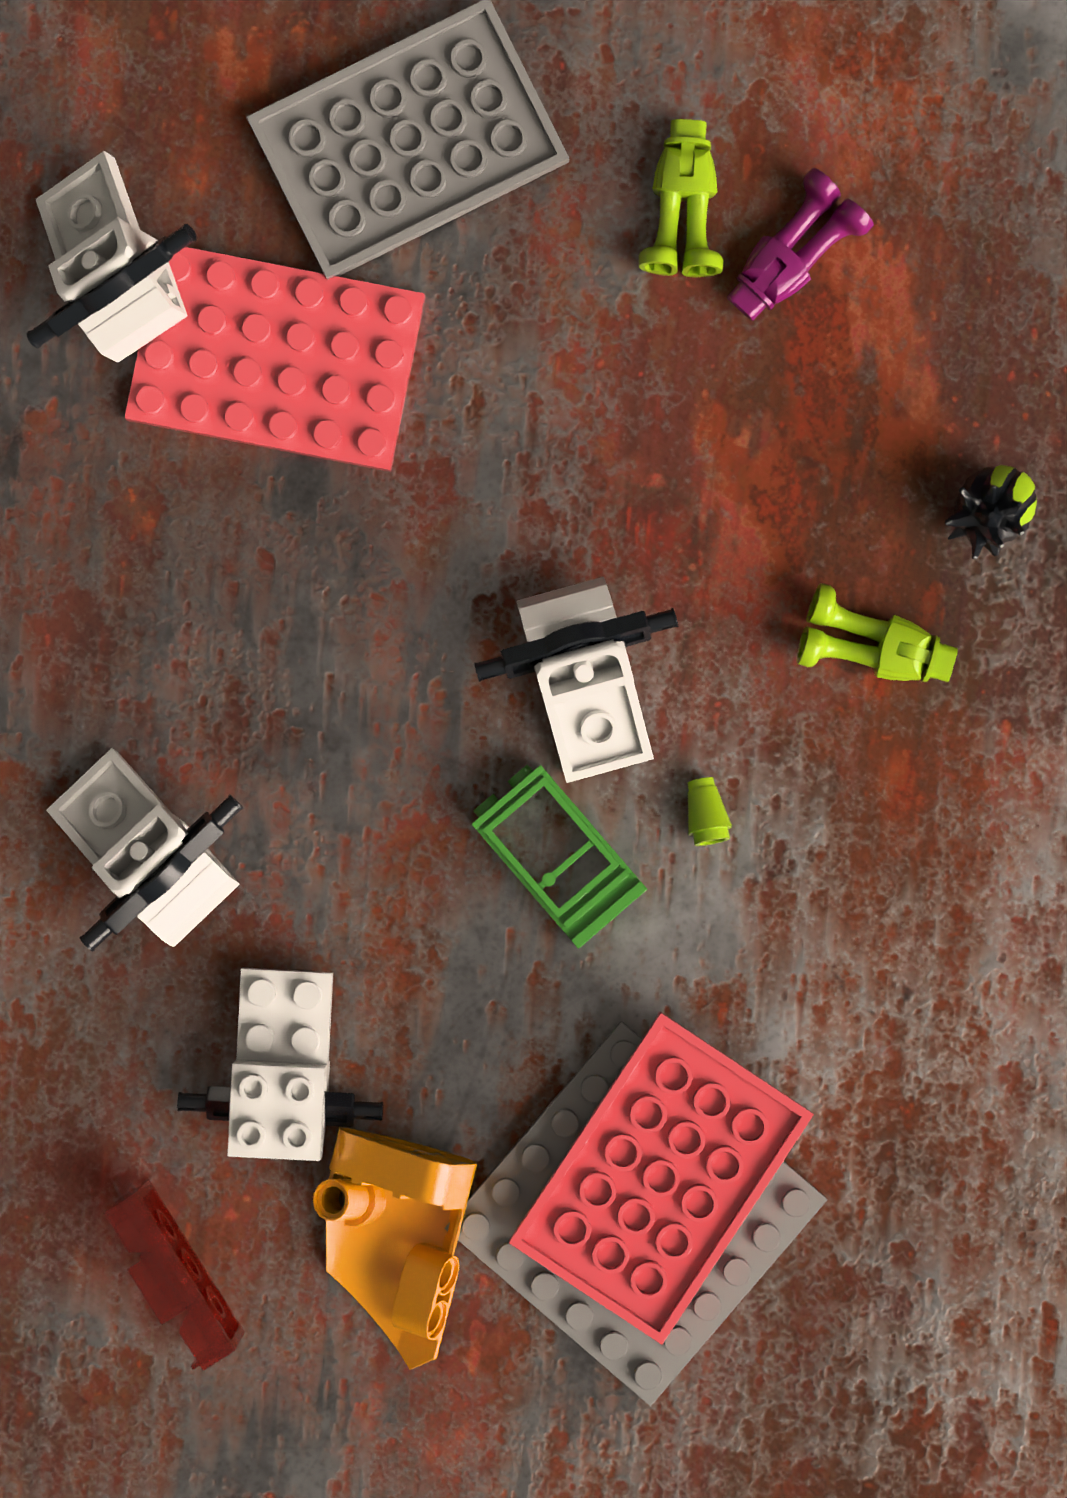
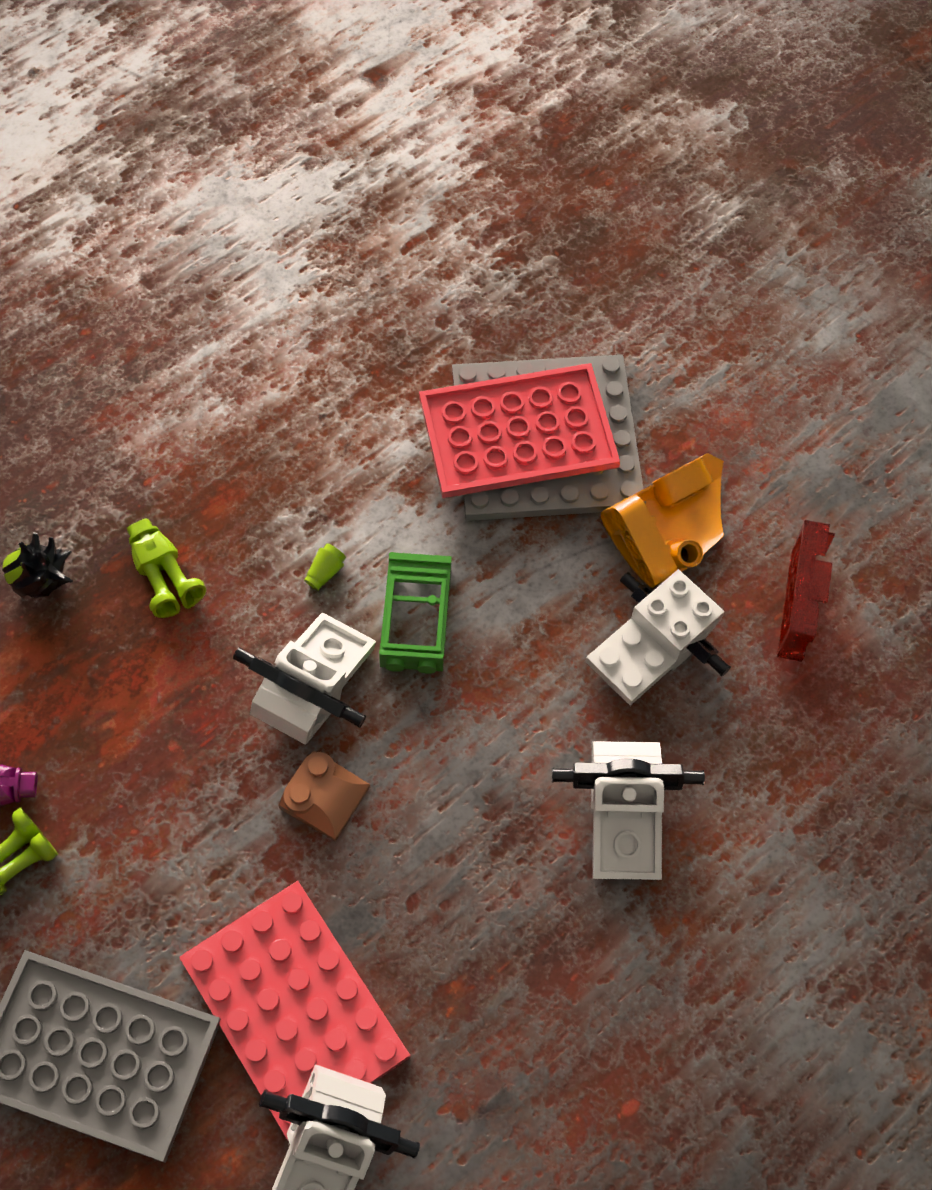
camera: 135 degrees left, 25 degrees down
none -> nougat slope [278,751,370,841]

